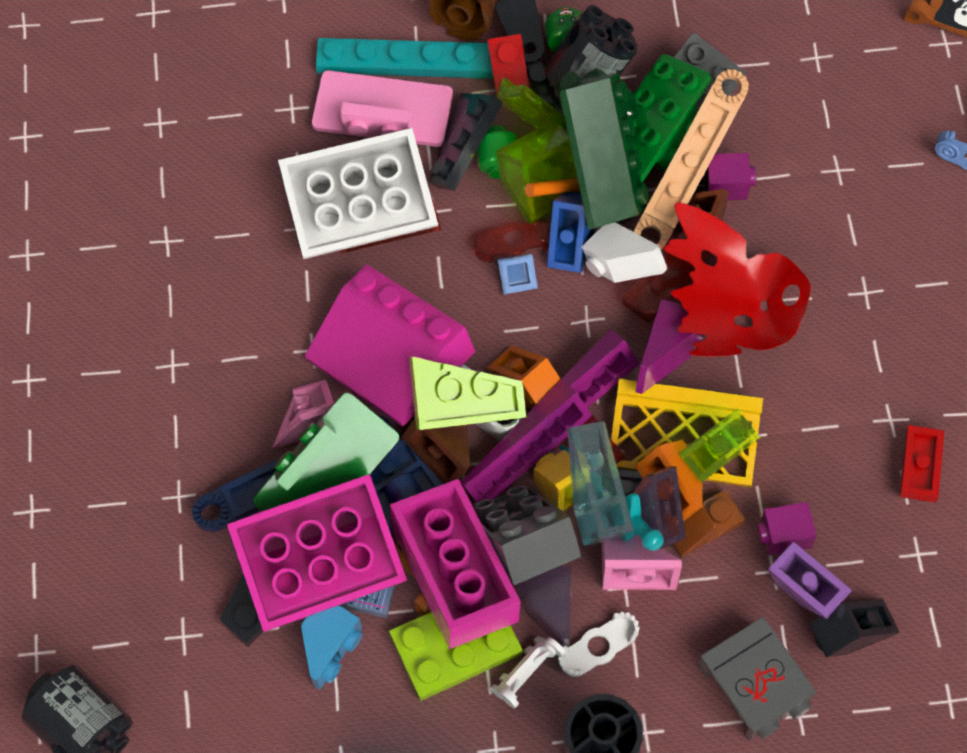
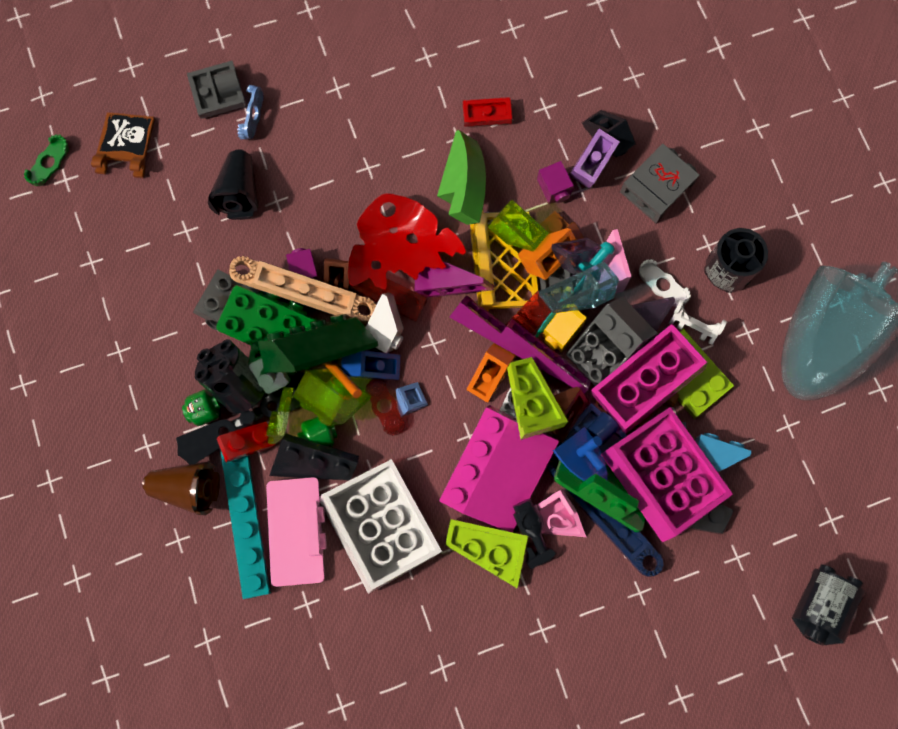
camera: 105 degrees left, 10 degrees up
none -> black cone [208,149,258,220]
none -> bright green slope [437,130,486,225]
none -> lime wing [445,519,528,589]
none -> black piece [513,498,556,569]
none -> blue shield [553,427,607,481]

